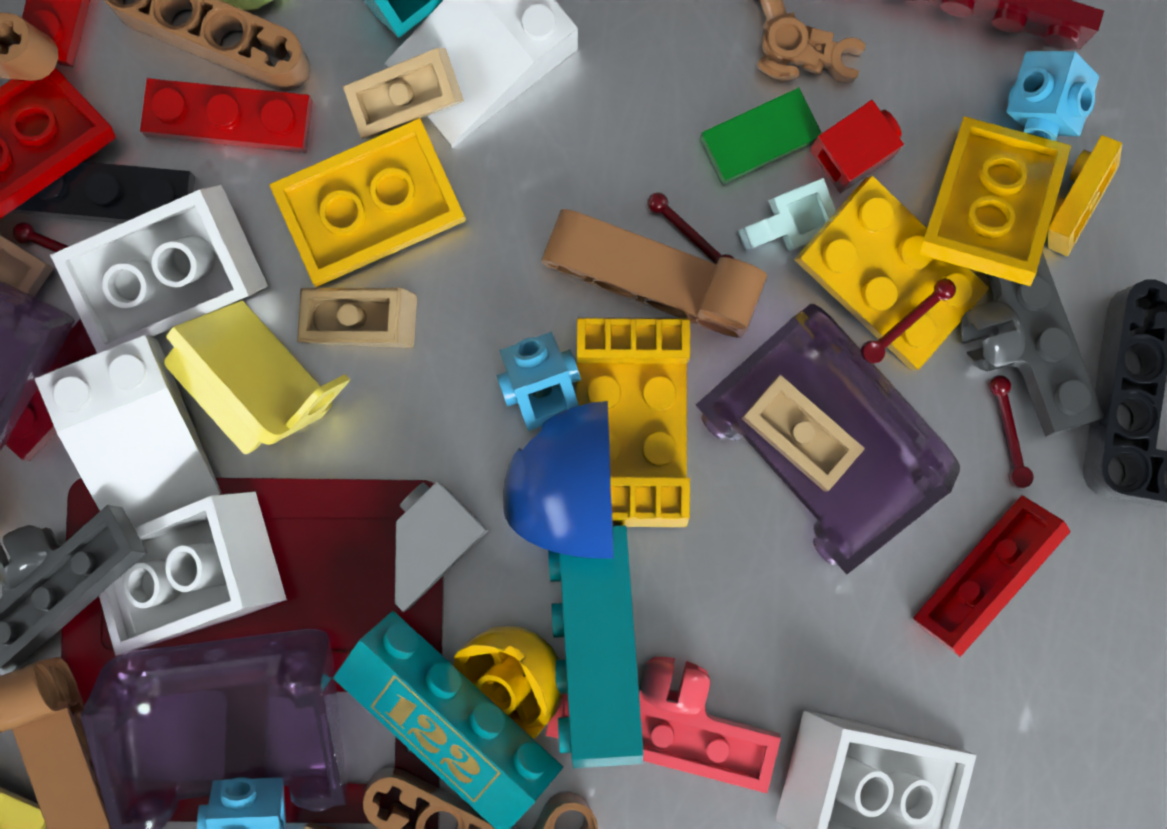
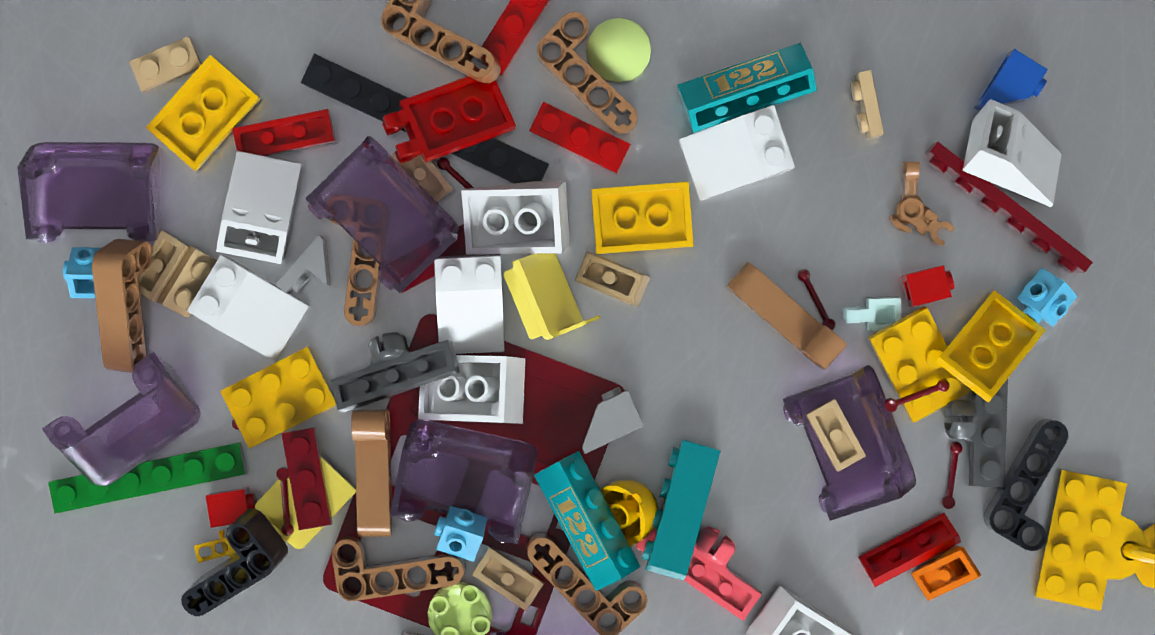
camera: 20 degrees right, 5 degrees up
tan plate [343,48,464,139] -> none
medium azure brick [496,332,581,431] -> none
blue brick [503,401,614,559] -> none
yellow plate [576,317,690,527] -> none
green tile [700,87,822,185] -> none
yellow plate [1048,135,1122,257] -> none
none -> orange slope [911,546,981,601]

